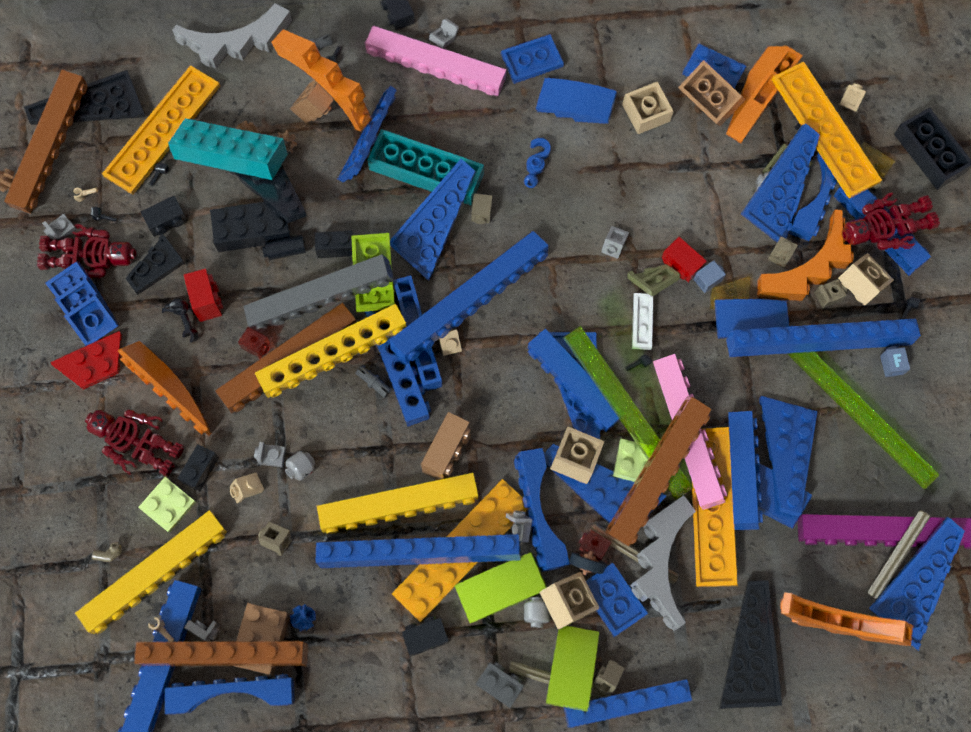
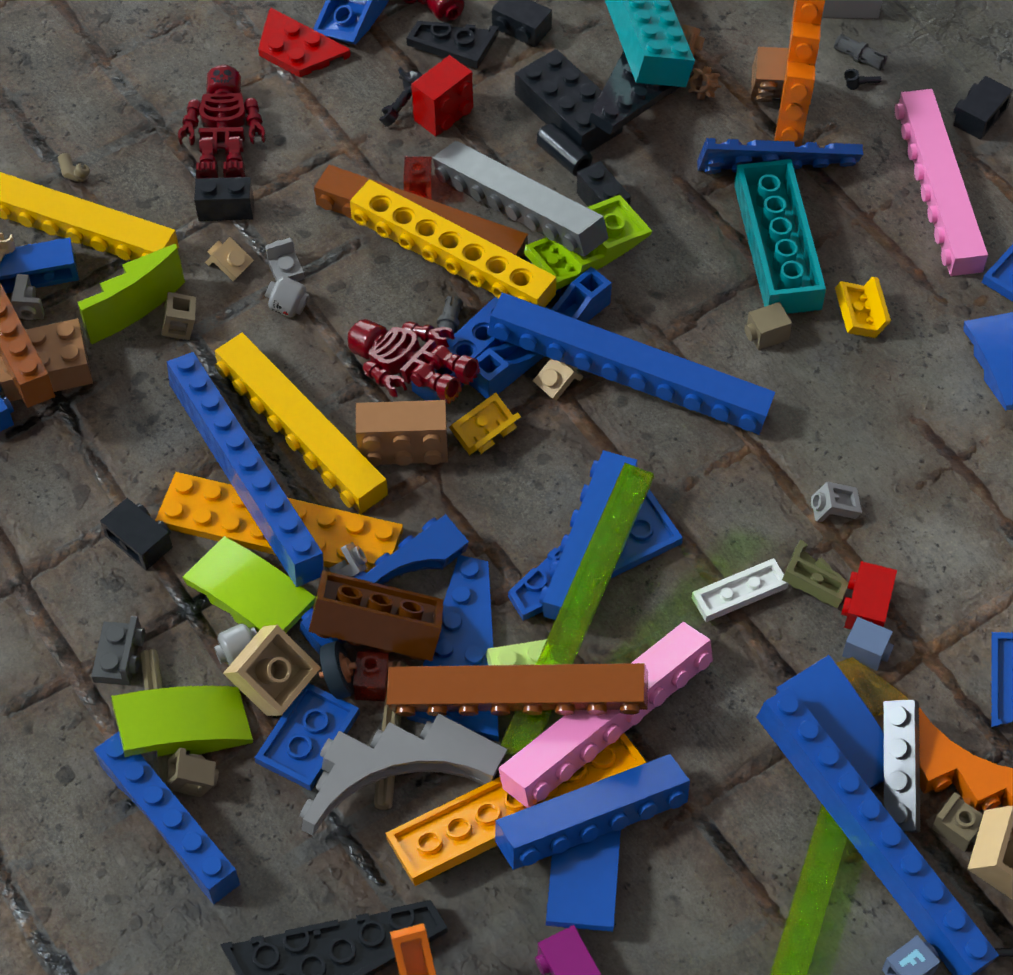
camera: 65 degrees right, 15 degrees down
orange wedge [118,341,212,436] -> none
yellowish green plate [138,477,196,533] -> none
blue gear [290,604,316,631] -> none
blue wing [390,159,476,281] -> none
light grey bracket [429,18,459,49] -> none
blue piece [524,138,551,188] -> none
tan brick [550,427,604,484] -> none
black hand [625,354,652,371] -> none
blue wing [759,396,817,517] -> none
dark tan brick [768,236,798,268] -> none
none -> lime slope [77,244,185,345]
none -> reddish brown slope [308,570,443,661]
none -> dark red piece [348,319,480,404]
none -> yellow bracket [449,393,521,455]
none -> yellow bracket [835,277,891,338]
none -> plate [883,700,920,833]

